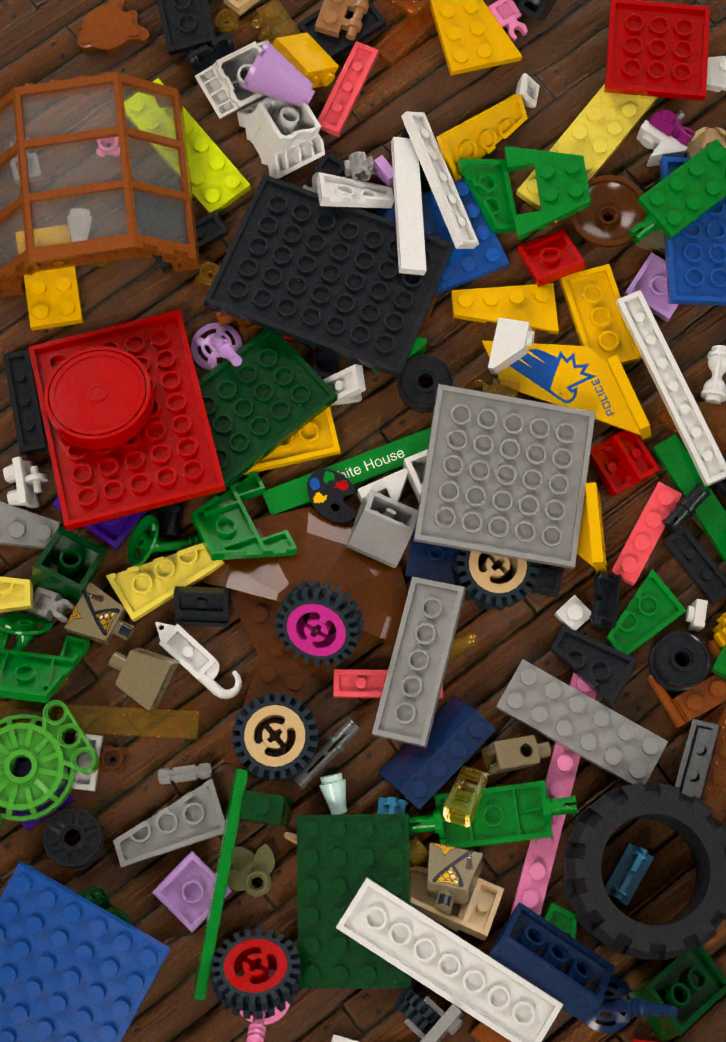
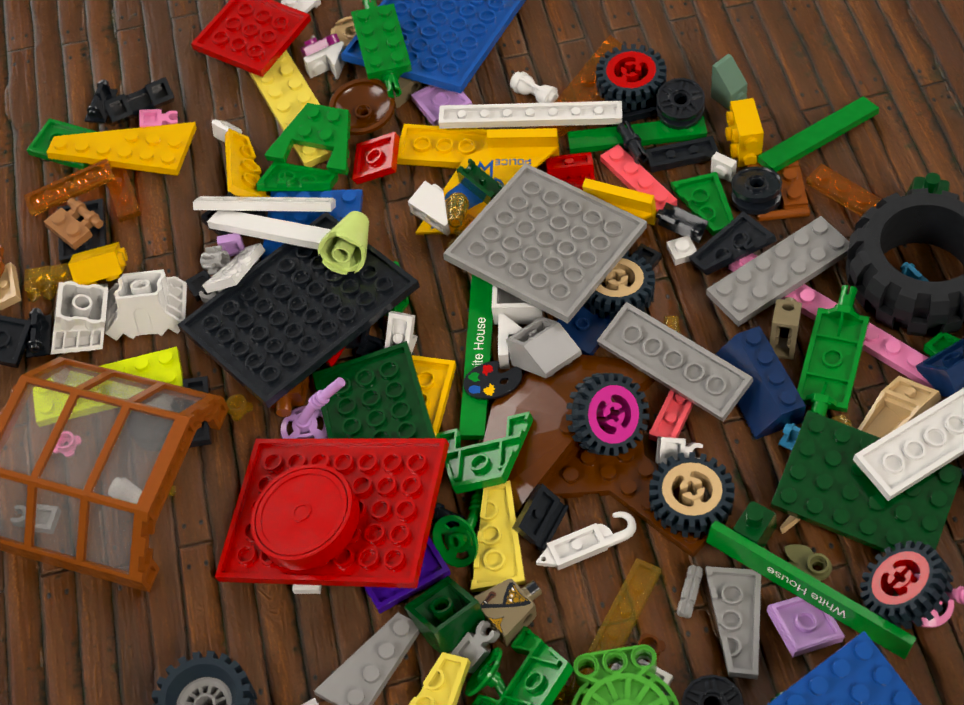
camera: 55 degrees left, 20 degrees down
black plate [3,349,48,455] -> none
white hips [3,457,48,509] -> none
yellow plate [18,225,83,331] -> none
dark tan torso [108,648,180,711] -> none
clear yellow plate [215,9,239,33] -> none
lavender cone [241,41,315,107] -> none
dark grey pin [292,718,361,789] -> none
coral plate [318,41,379,137] -> none
light aqua cone [319,773,347,814] -> none
black wheel [397,354,453,413] -> none
dark tan torso [427,843,483,913] -> none
clear yellow slope [443,765,489,828] -> none
yellow wing [451,283,559,335] -> none
black plate [675,719,721,800] -> none
none -> yellowish green cone [318,211,369,275]
none -> clear yellow cone [446,192,469,228]
none -> dark green hinge [456,159,504,205]
none -> light grey plate [656,437,703,464]

